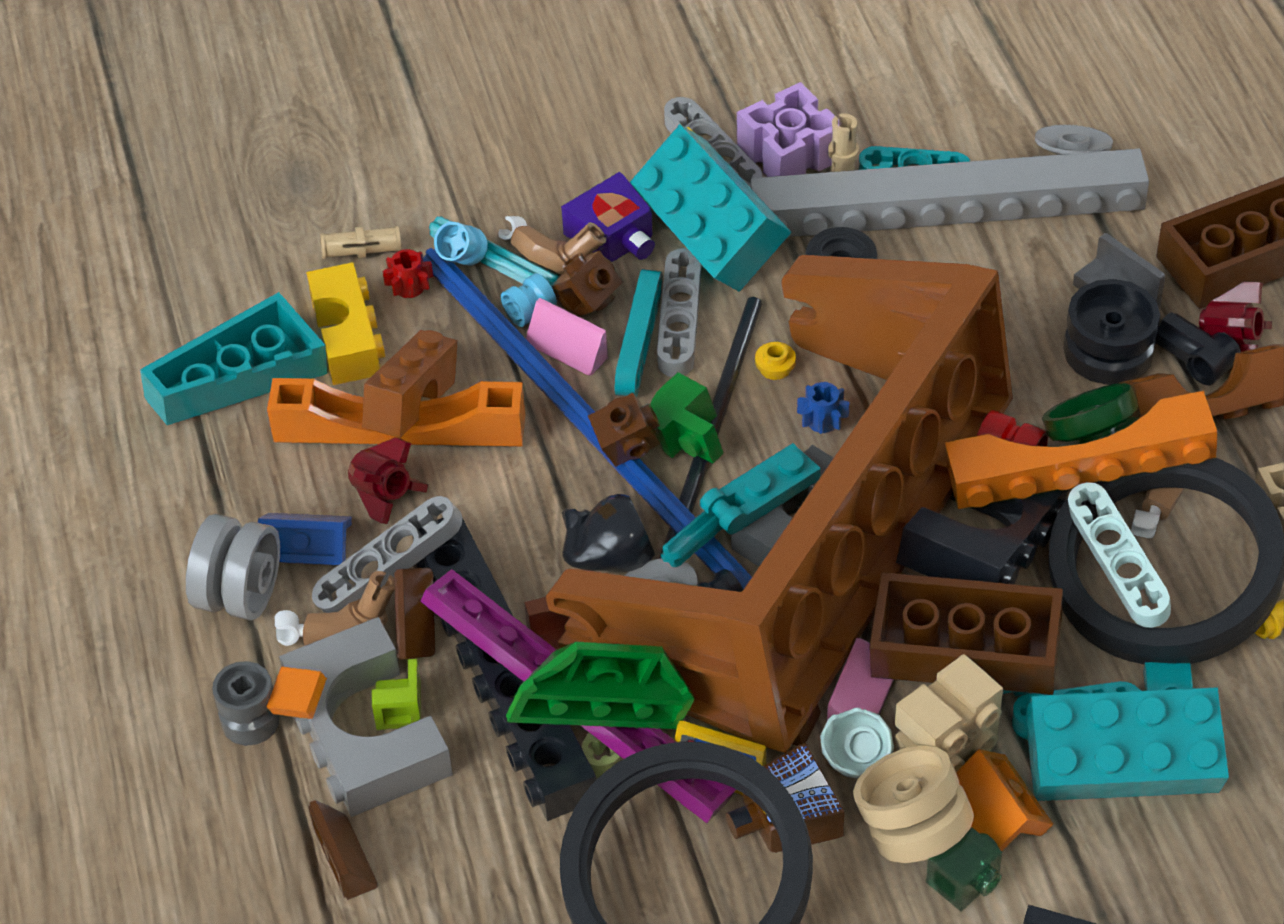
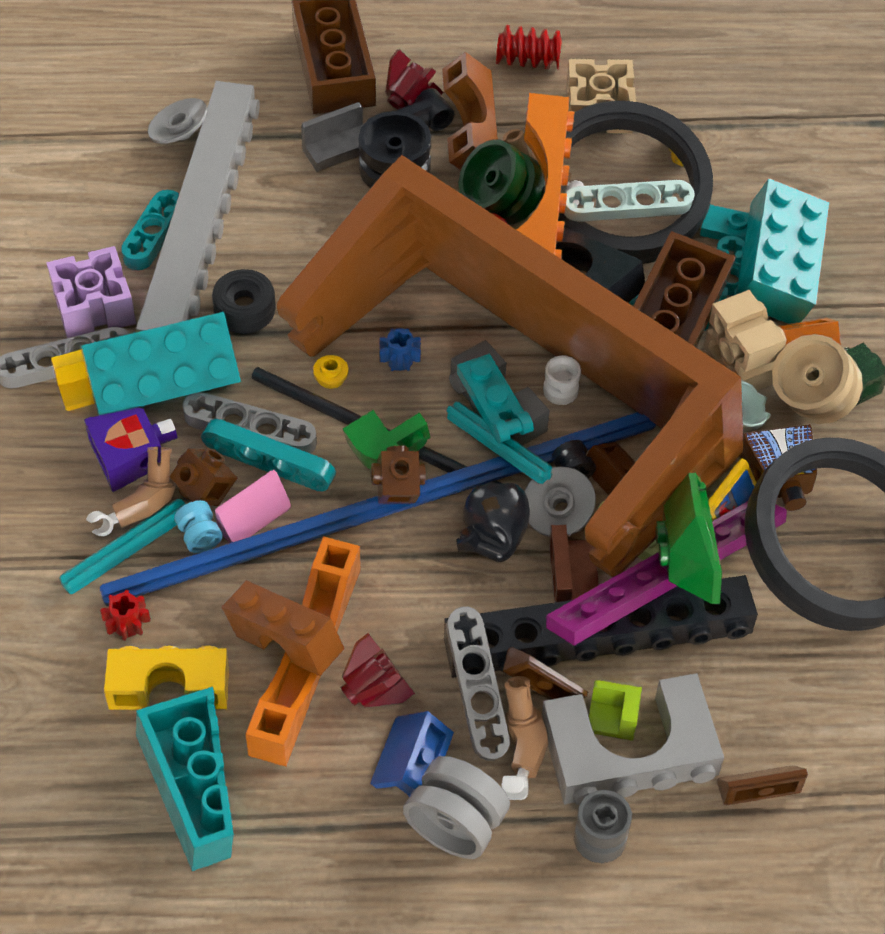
camera: 80 degrees left, 5 degrees up
orange tile [267,666,327,719] -> none
tan pin [320,226,401,259] -> none
medium azure wheel [434,222,488,266] -> none
tan pin [828,113,859,172] -> none

